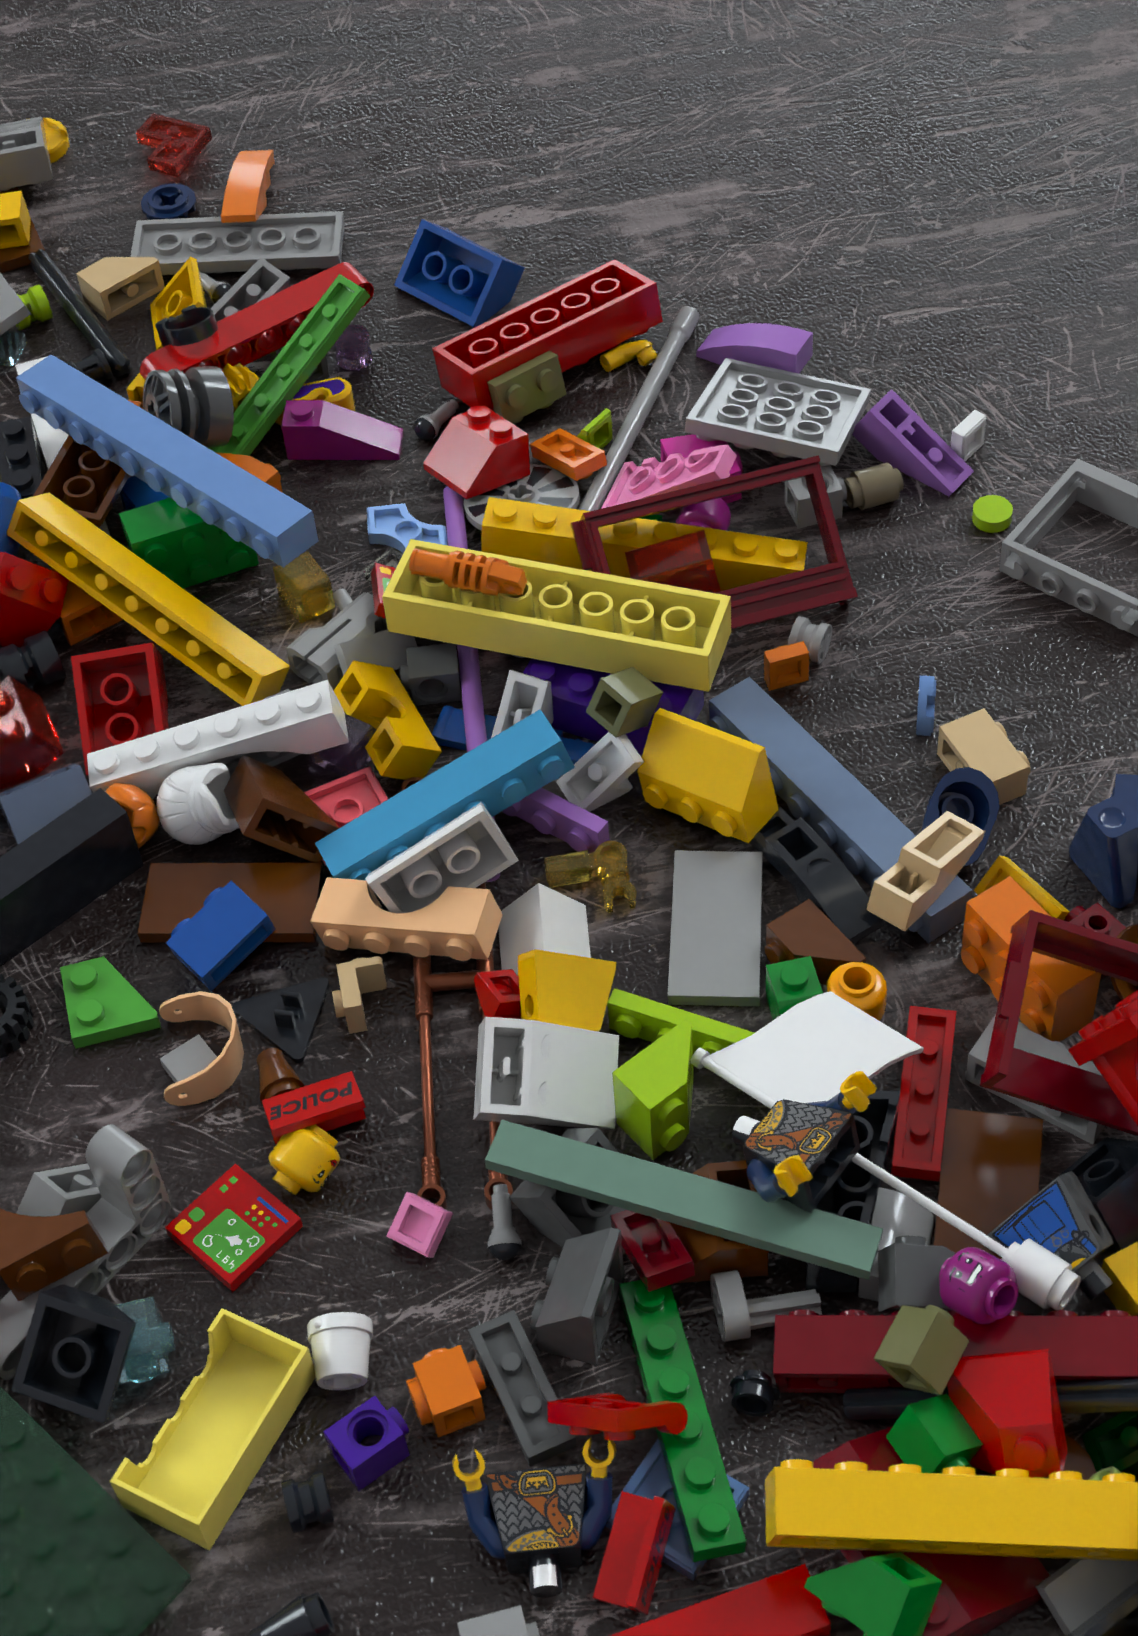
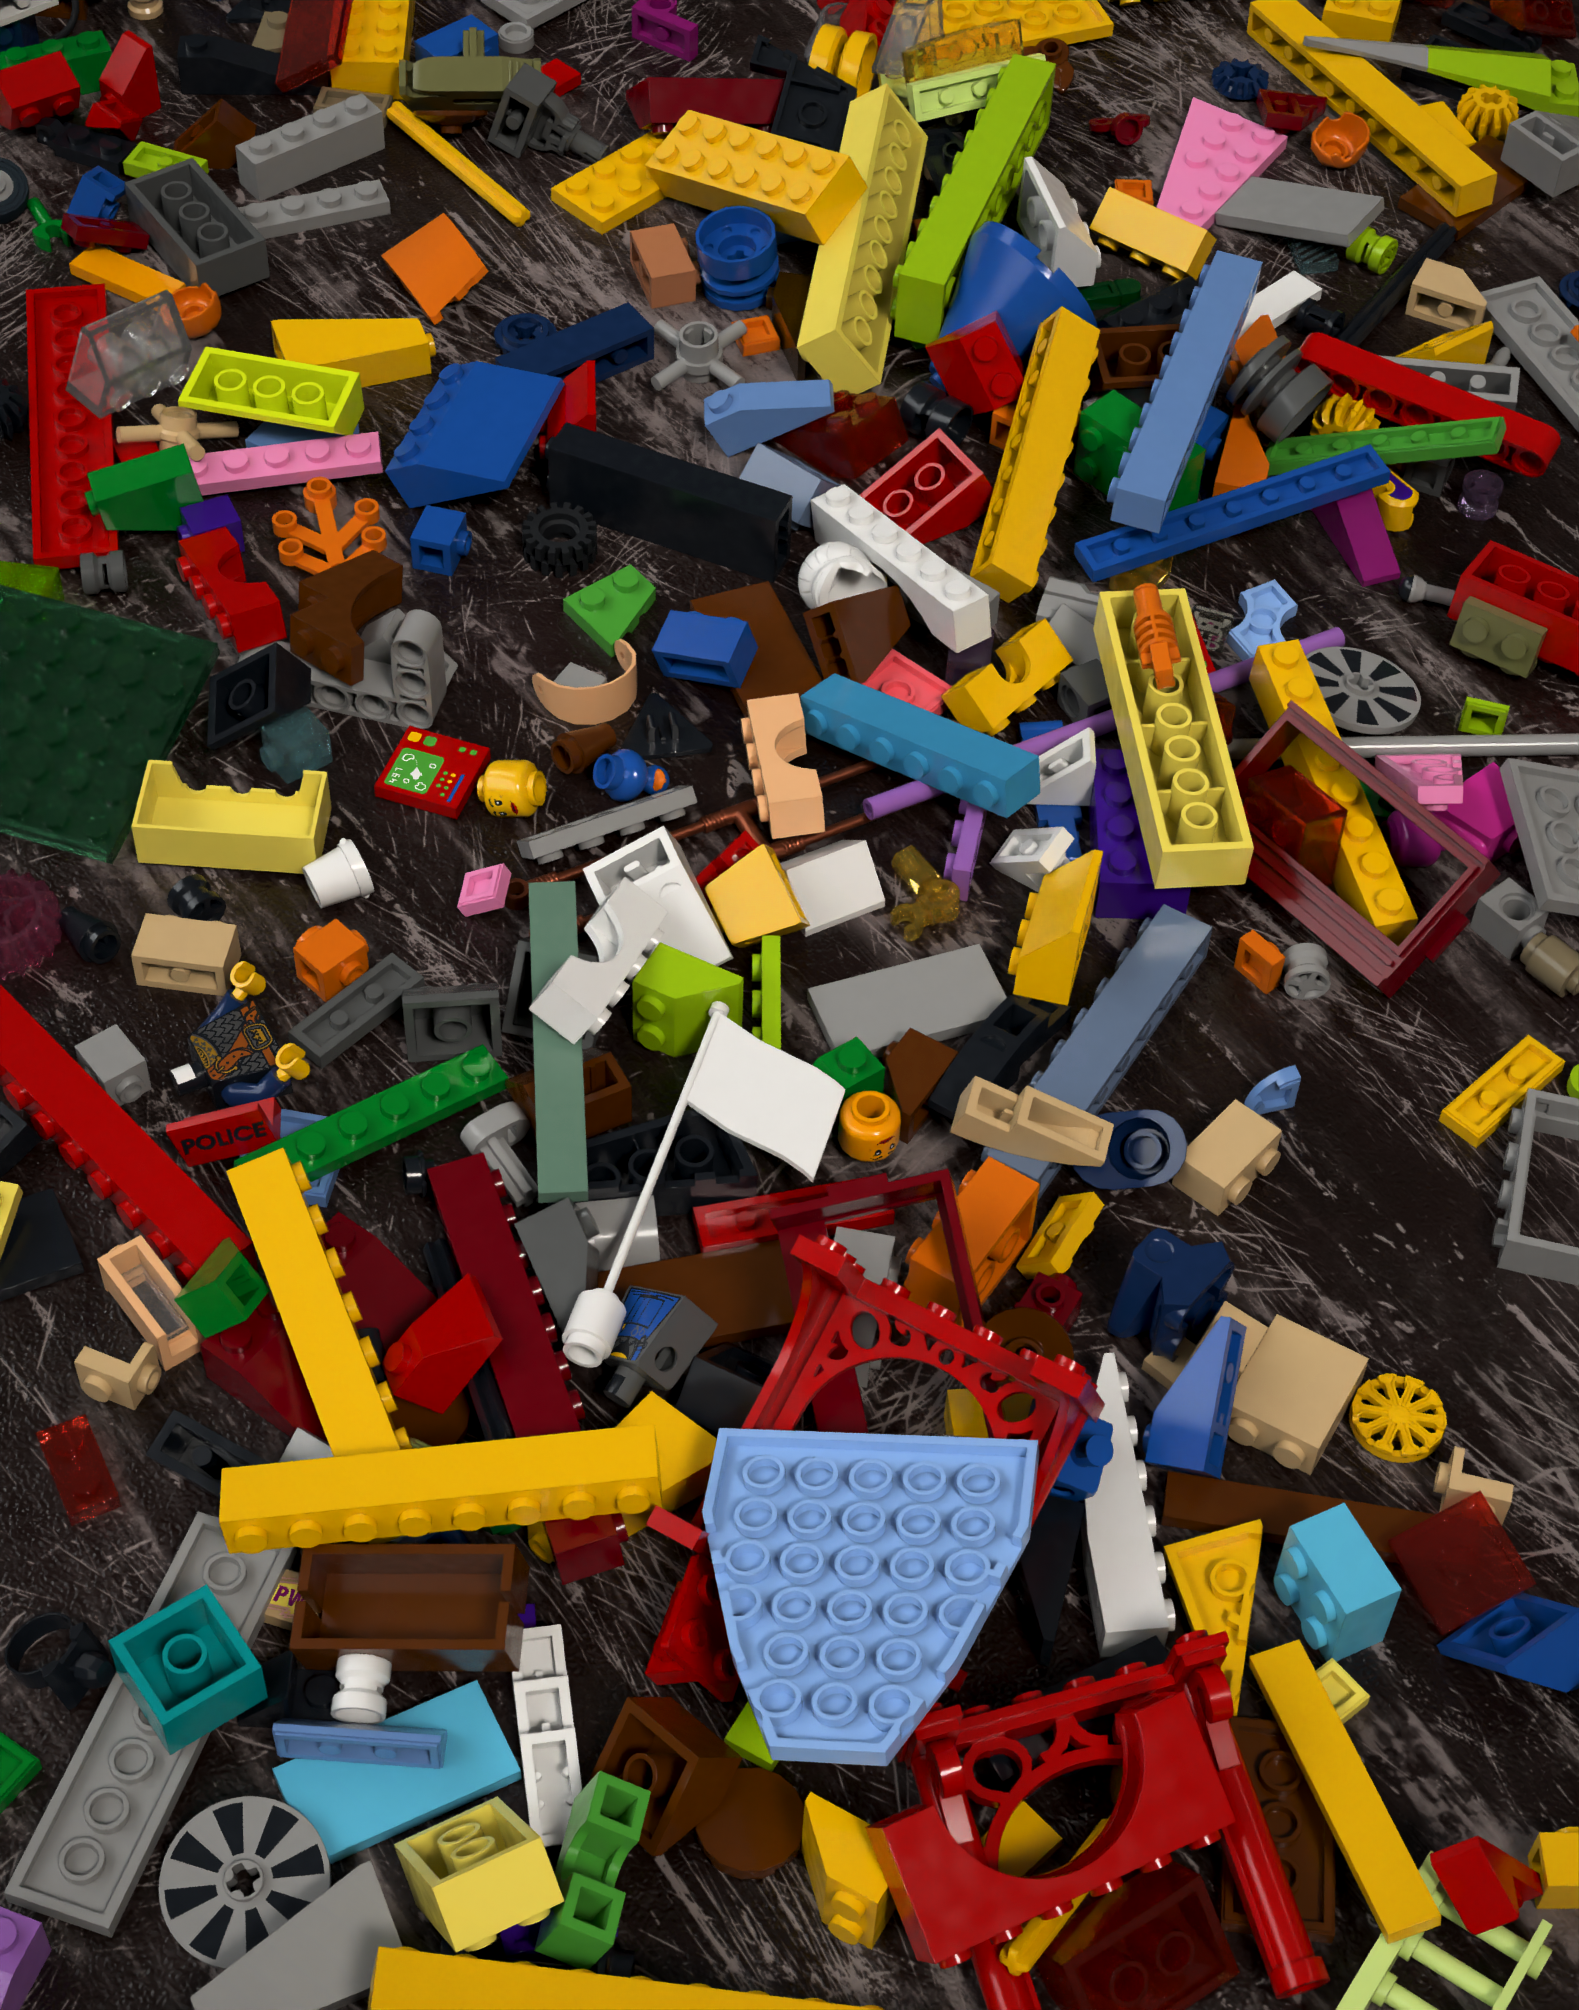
camera: 60 degrees right, 0 degrees up
orange hair [105,783,160,849] -> none
black piece [155,305,218,347] -> none
red panel [262,1071,366,1145] -> none
dark purple brick [323,1396,410,1491] -> none
tan bracket [332,956,387,1034] -> none
white slope [365,802,519,913] -> none
slope [423,405,530,500] -> none
light grey piece [487,1184,522,1260] -> none
orange plate [530,428,607,481] -> none
red plate [547,1393,688,1441] -> none
olive brick [586,667,663,738] -> none
dark red plate [610,1210,695,1292] -> none
torso [732,1071,877,1213] -> none
olive brick [873,1305,969,1395] -> none
green brick [886,1394,983,1474] -> none
magenta head [939,1247,1018,1324] -> none
none -> tan brick [131,913,241,996]
none -> light grey plate [517,785,697,864]
none -> white arch [529,877,668,1045]
none -> blue animal [593,749,670,802]
none -> blue plate [1074,444,1391,583]
none -> yellow tile [1439,1034,1566,1148]

